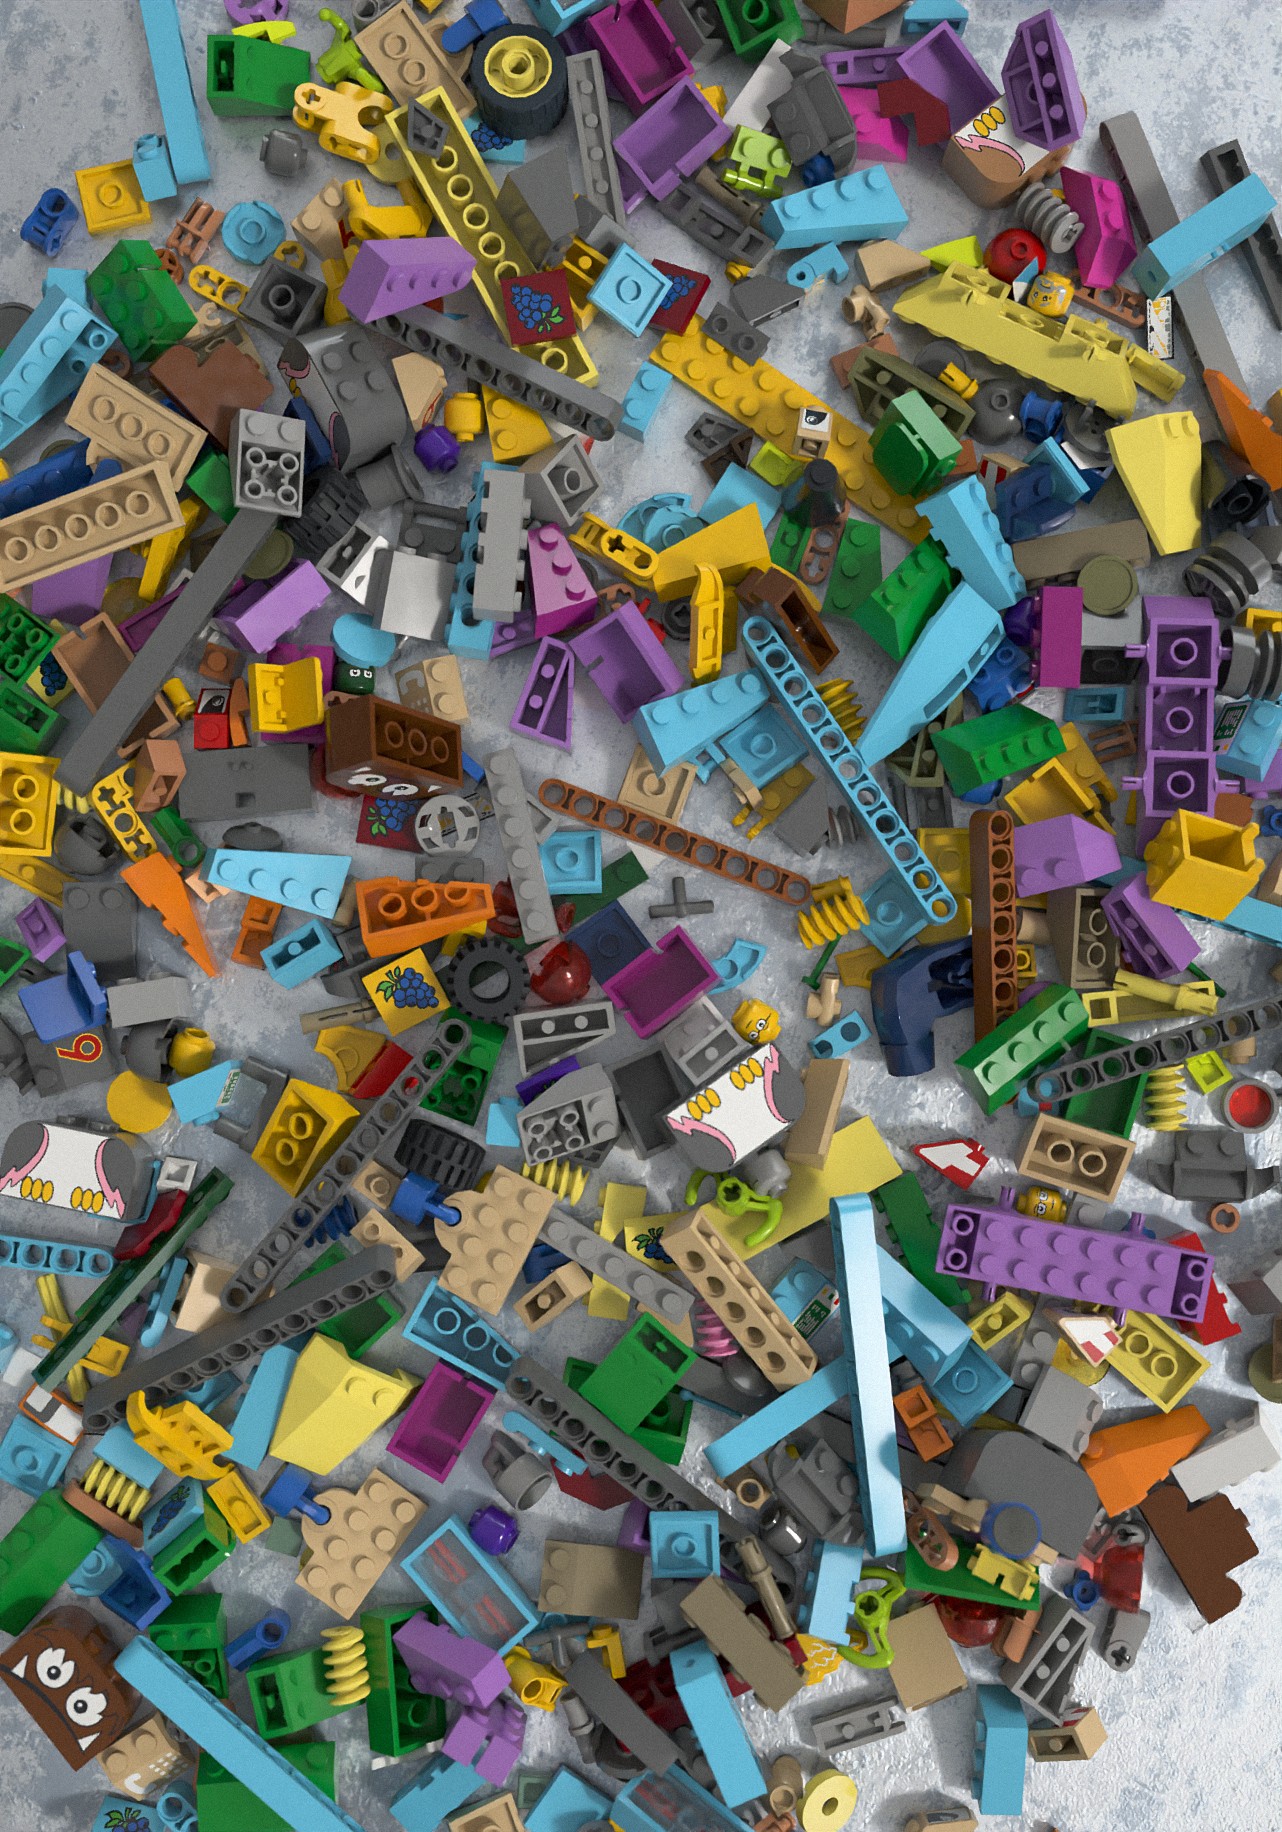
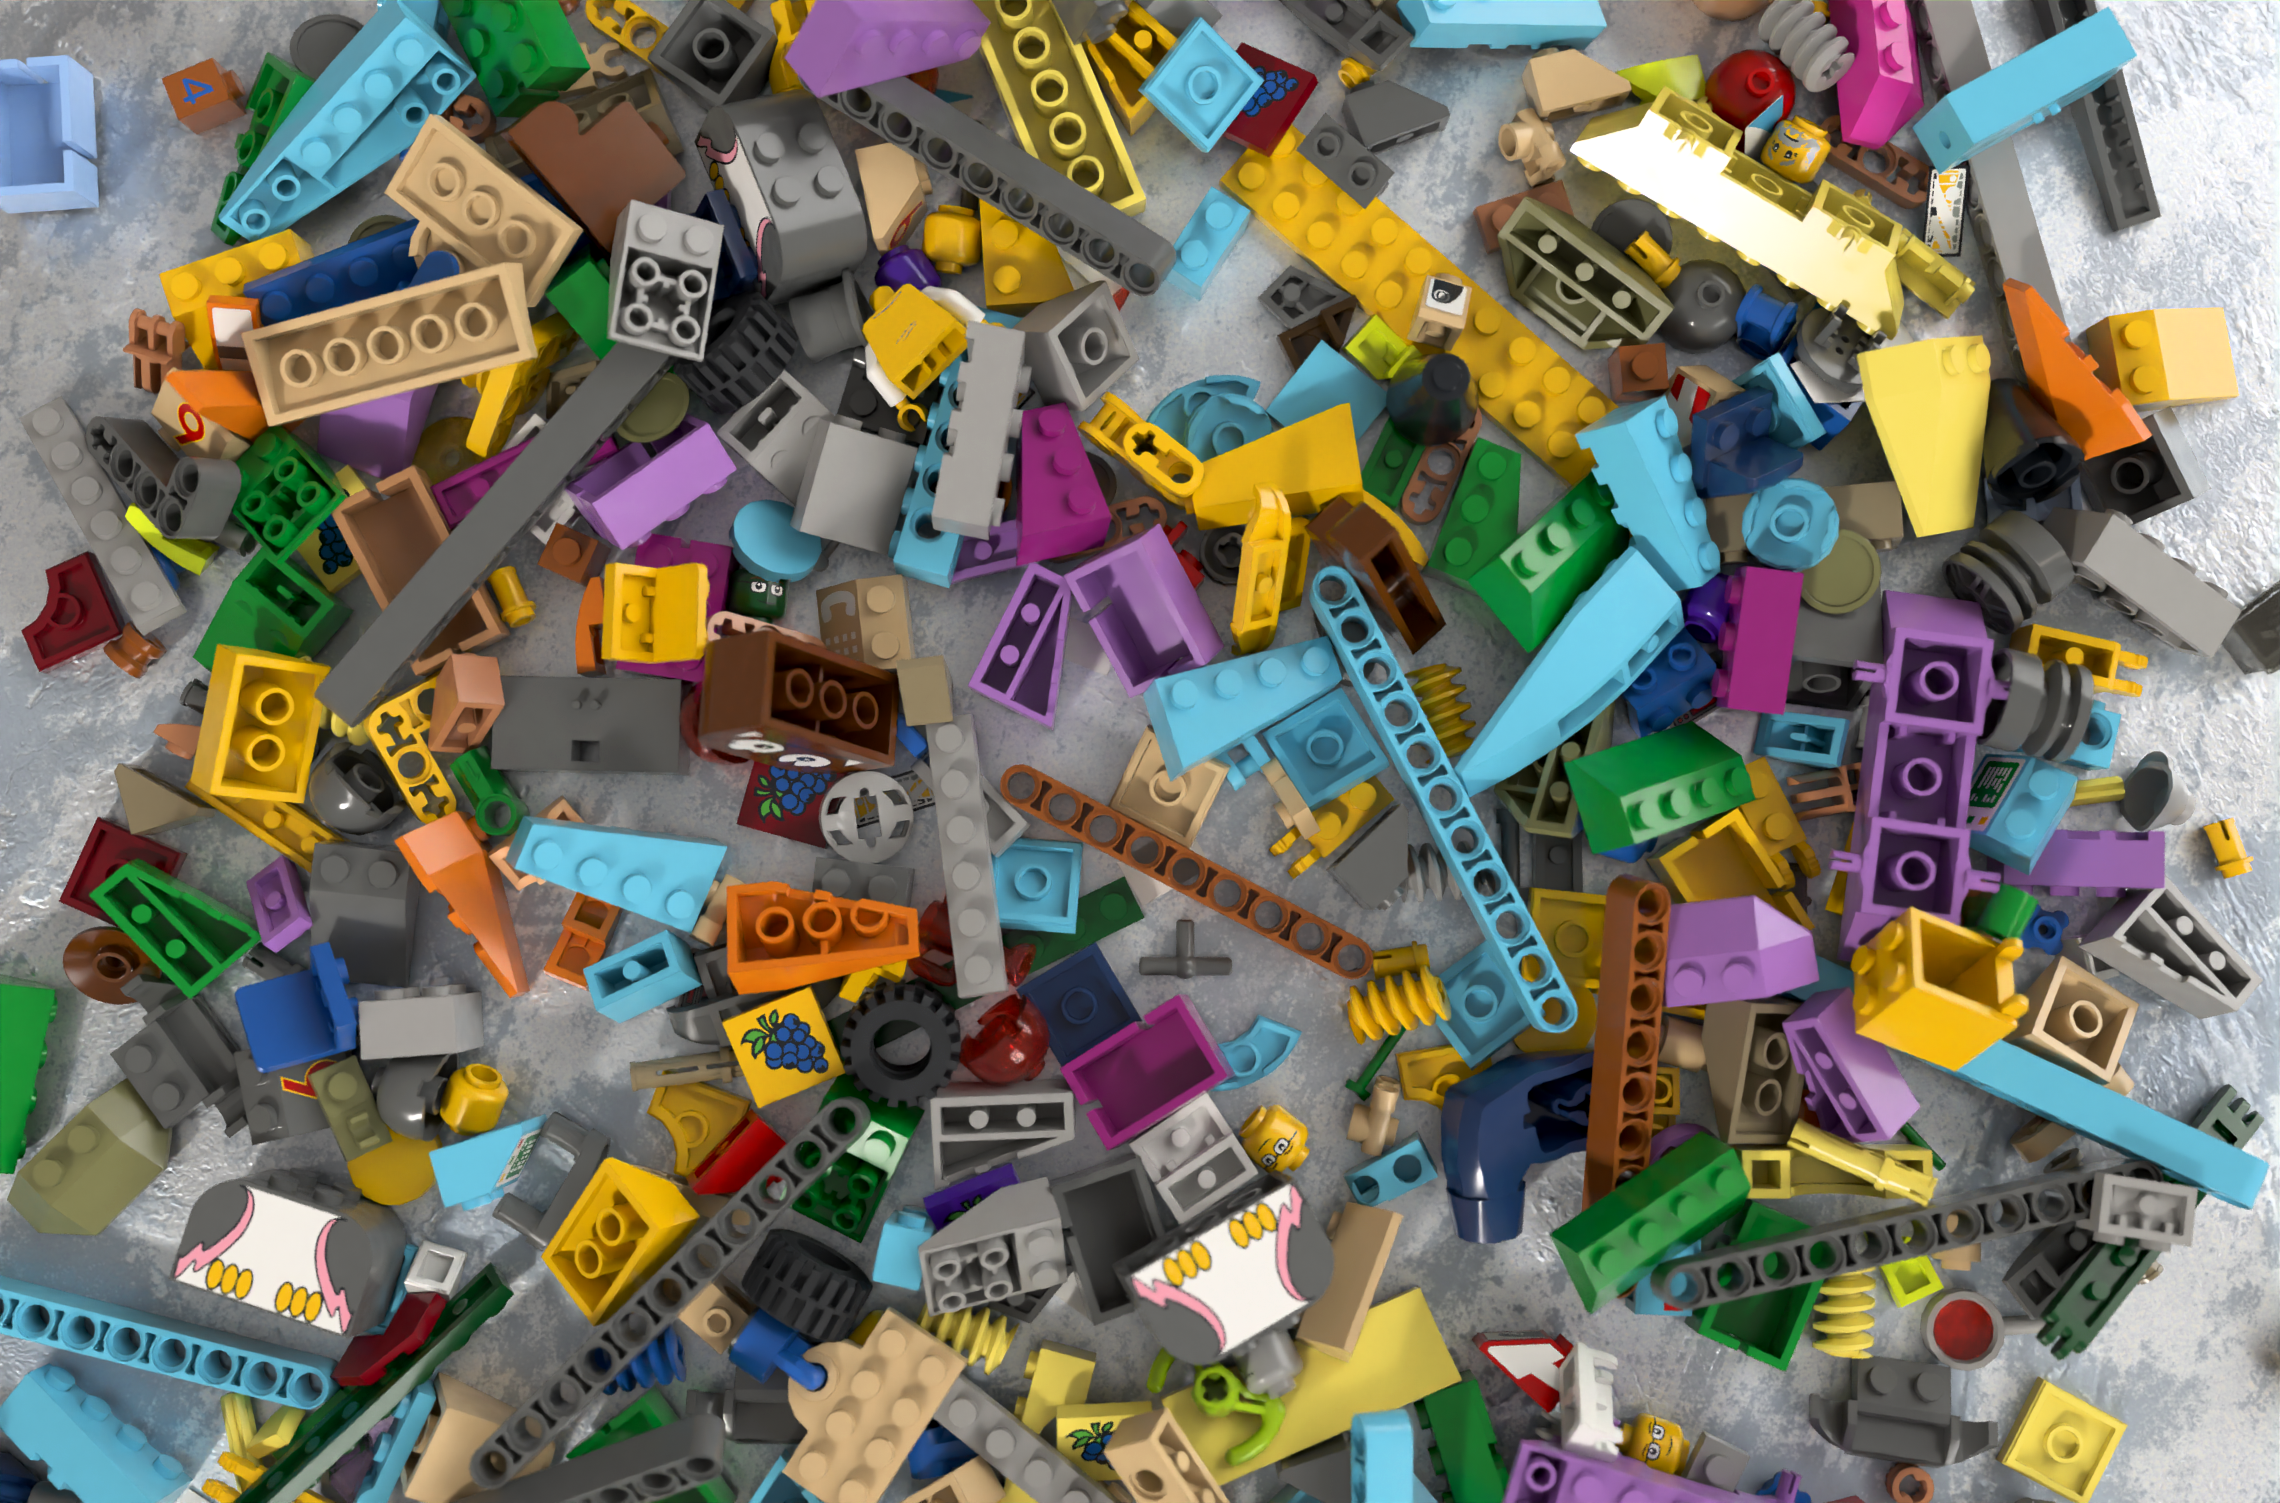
camera: 10 degrees right, 0 degrees up
red slope [194,688,235,752] -> none
dark grey piece [222,822,282,850] -> none
tan brick [350,1207,426,1284] -> none
dark red tile [500,269,577,348] -> none
medium azure leg [786,241,849,297] -> none
green brick [868,390,963,500] -> none
tan slope [1013,1111,1136,1204] -> none
none -> light yellow tile [246,1405,306,1459]
none -> olive plate [307,1055,393,1162]
none -> yellow torso [862,283,1006,432]
none -> dark tan slope [896,655,953,727]
none -> white hinge [1559,1341,1623,1463]
none -> medium azure tile [1742,478,1840,572]
none -> green piece [1961,882,2039,942]

